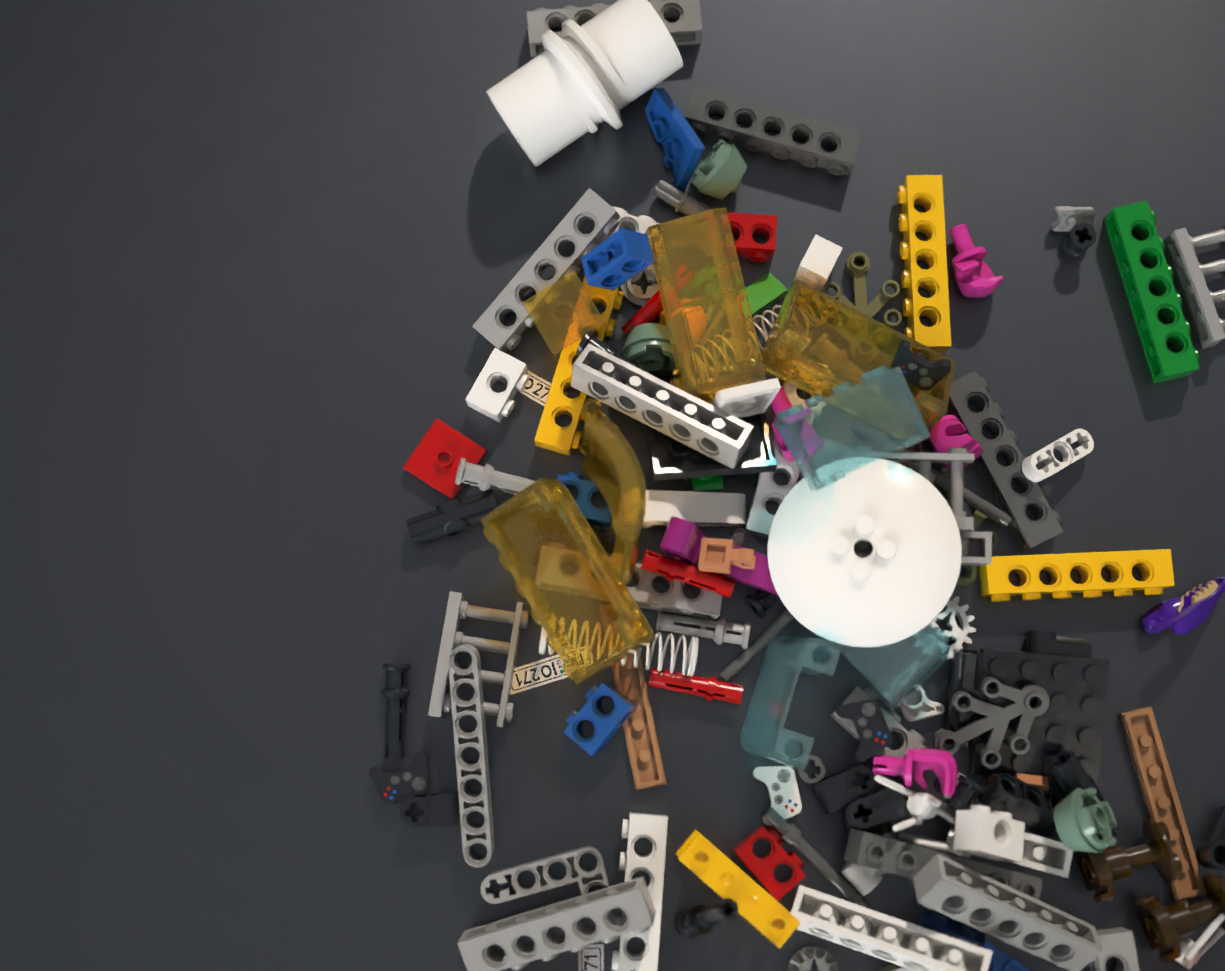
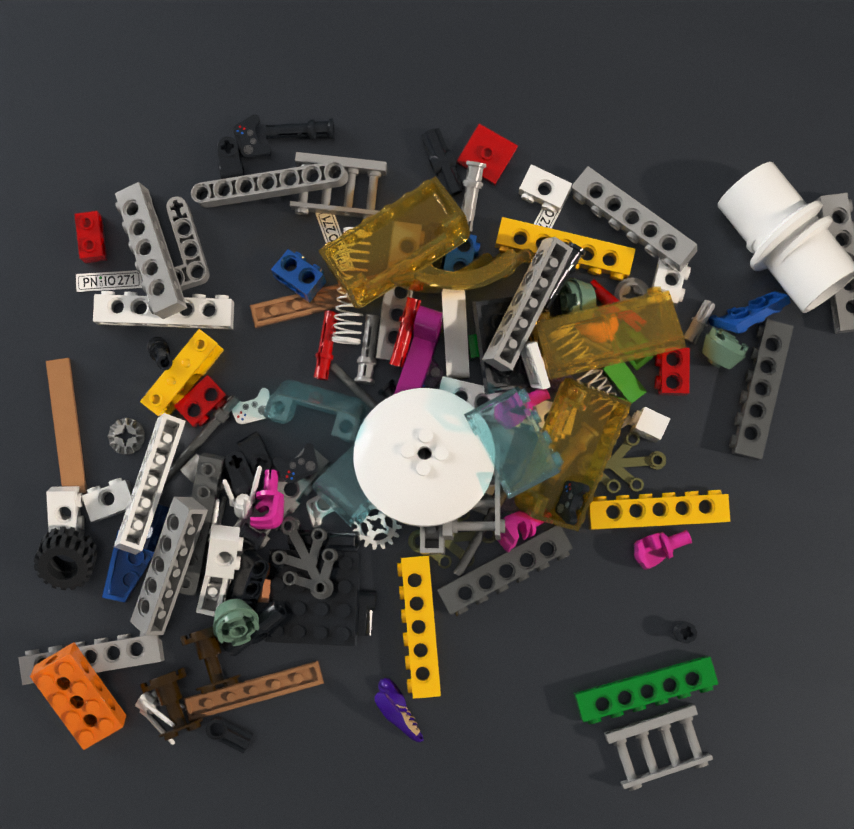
camera: 90 degrees right, 5 degrees up
clear yellow tile [522,271,606,355] -> none
blue brick [581,228,655,291] -> none
nougat plate [698,537,756,574] -> none
dark grey bush [795,755,825,784] -> none
white beam [1022,428,1094,482] -> none
light grey piece [1051,206,1096,232] -> none

